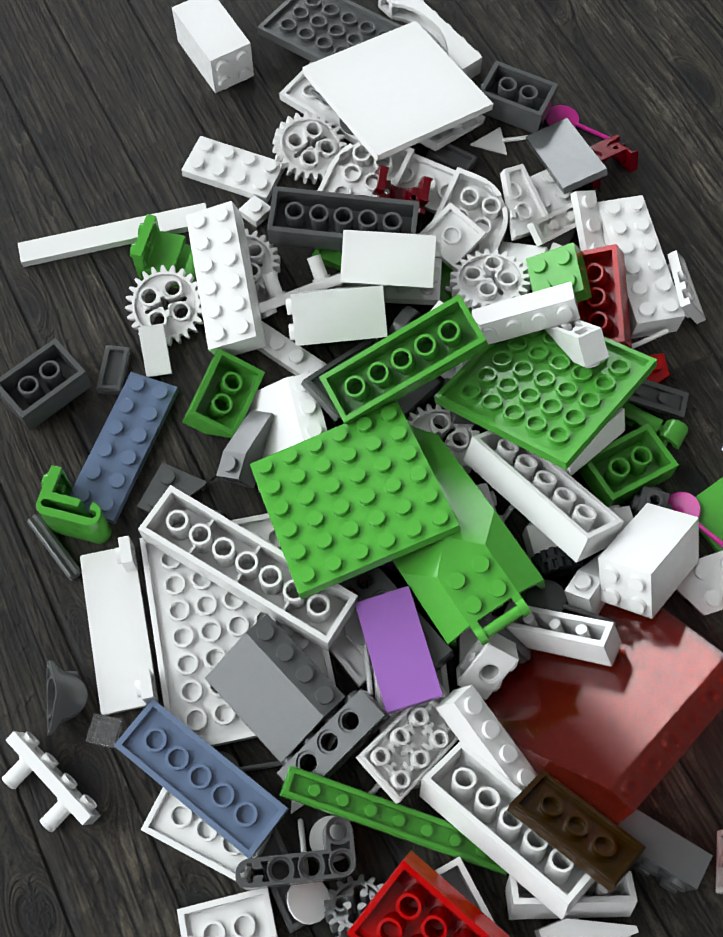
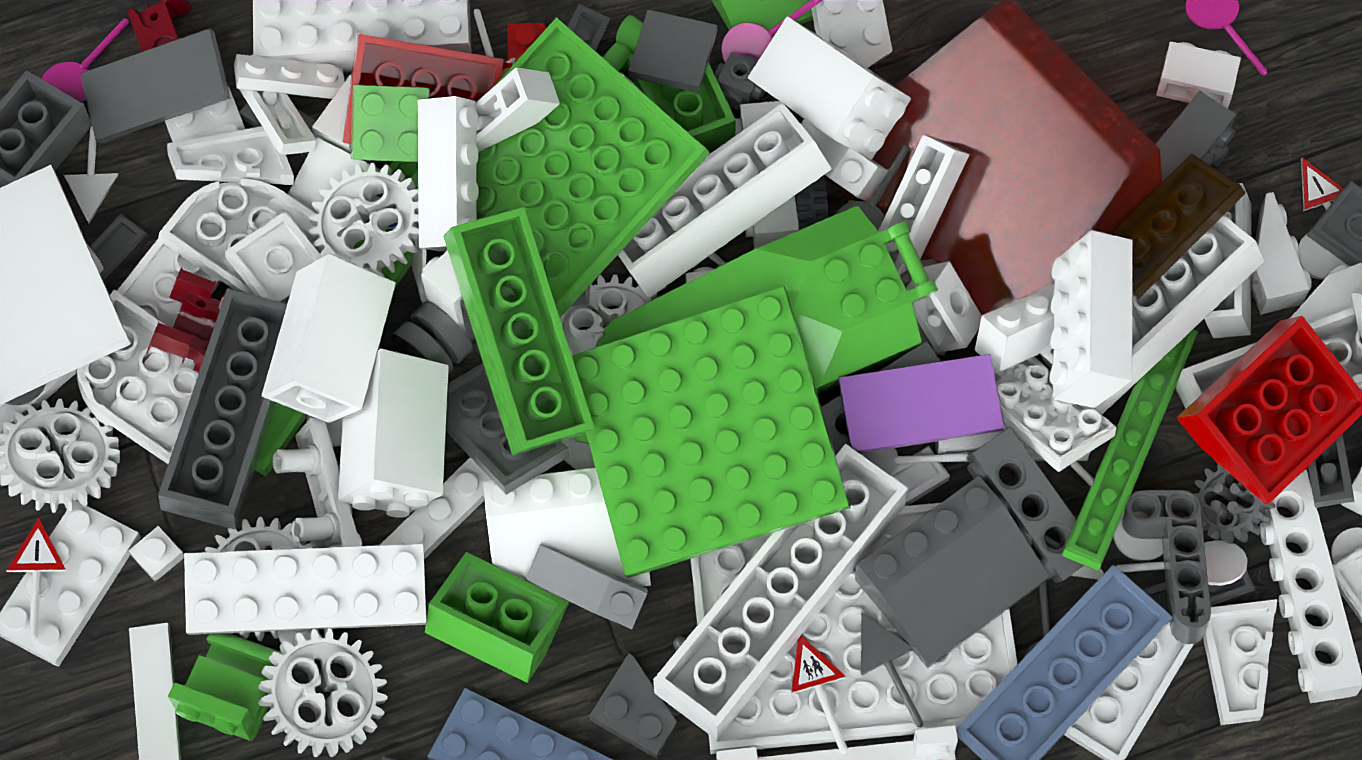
camera: 80 degrees left, 0 degrees up
white tile [138,323,172,377] -> none
none -> piece [7,517,66,640]
none -> dark grey tile [629,10,718,93]
none -> piece [791,636,848,754]
none -> dark grey piece [861,612,924,727]
none -> white brick [1050,230,1132,408]

